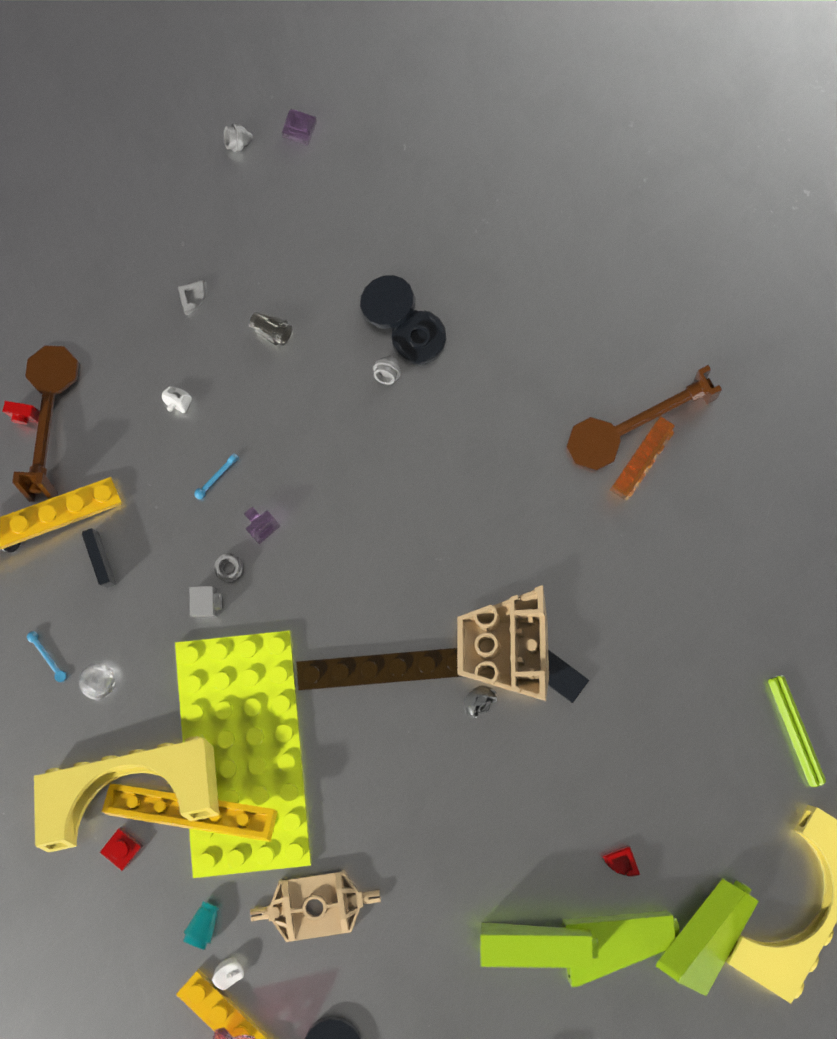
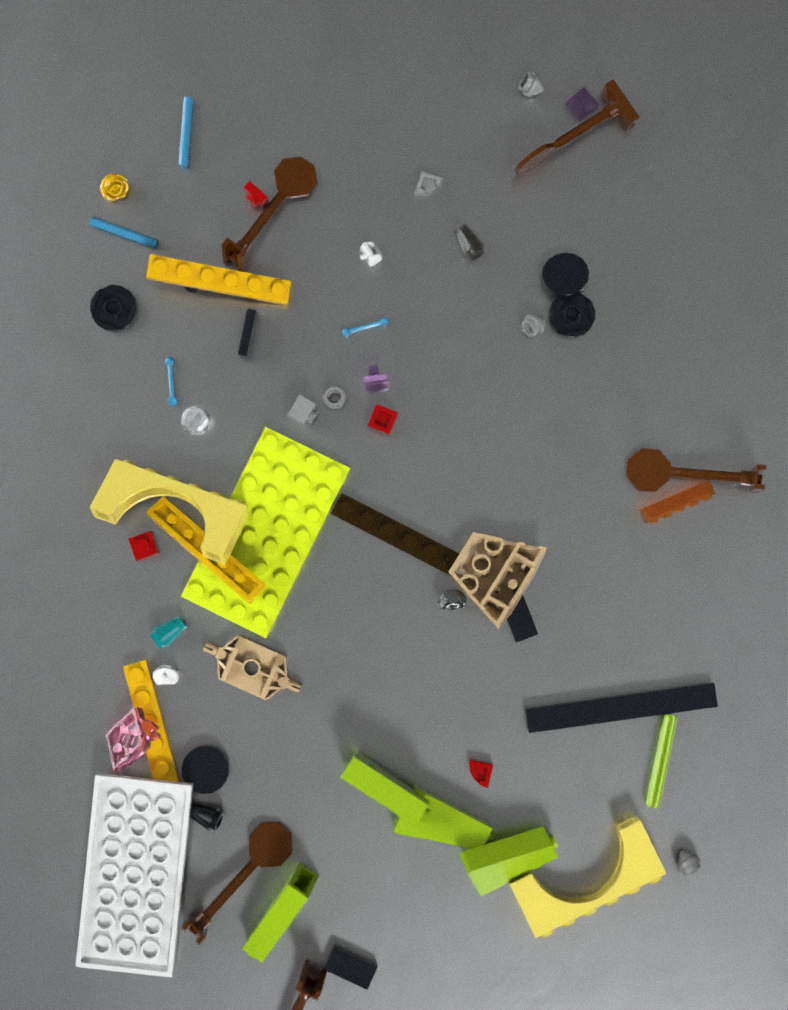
camera: 35 degrees right, 5 degrees up
none -> red plate [367,404,398,435]
none -> reddish brown piece [515,79,640,174]
none -> black tile [525,682,718,733]

